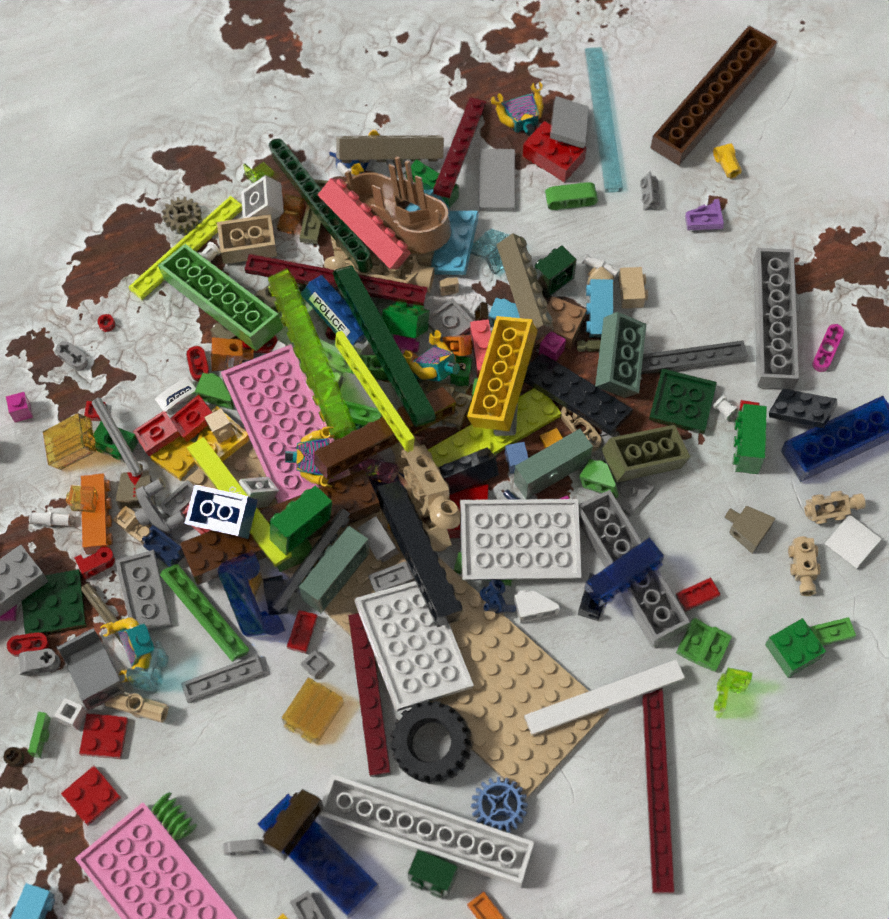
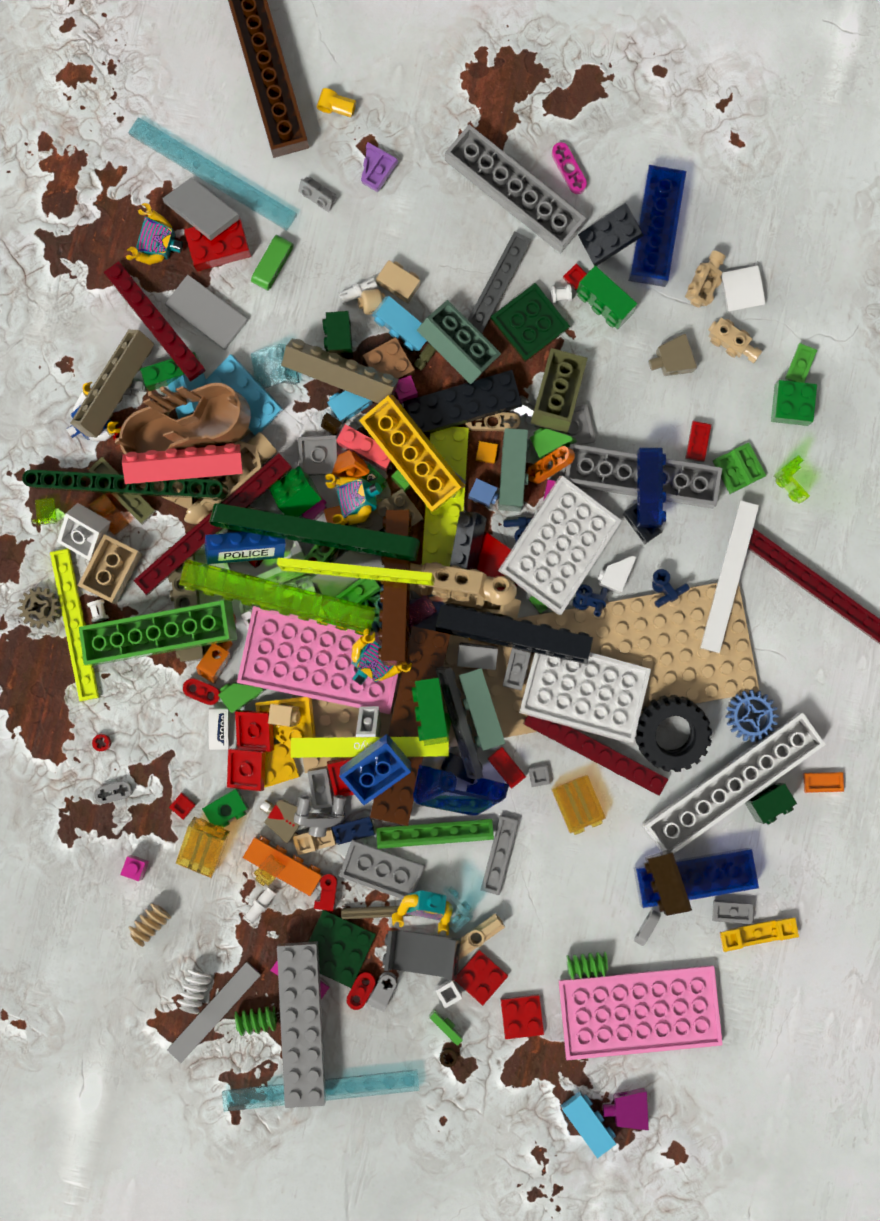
camera: 55 degrees left, 20 degrees up
light grey axle [92,398,142,477] -> none
tan plate [439,277,459,296] -> none
none -> orange beam [526,446,575,484]
none -> dark blue piece [652,569,690,608]

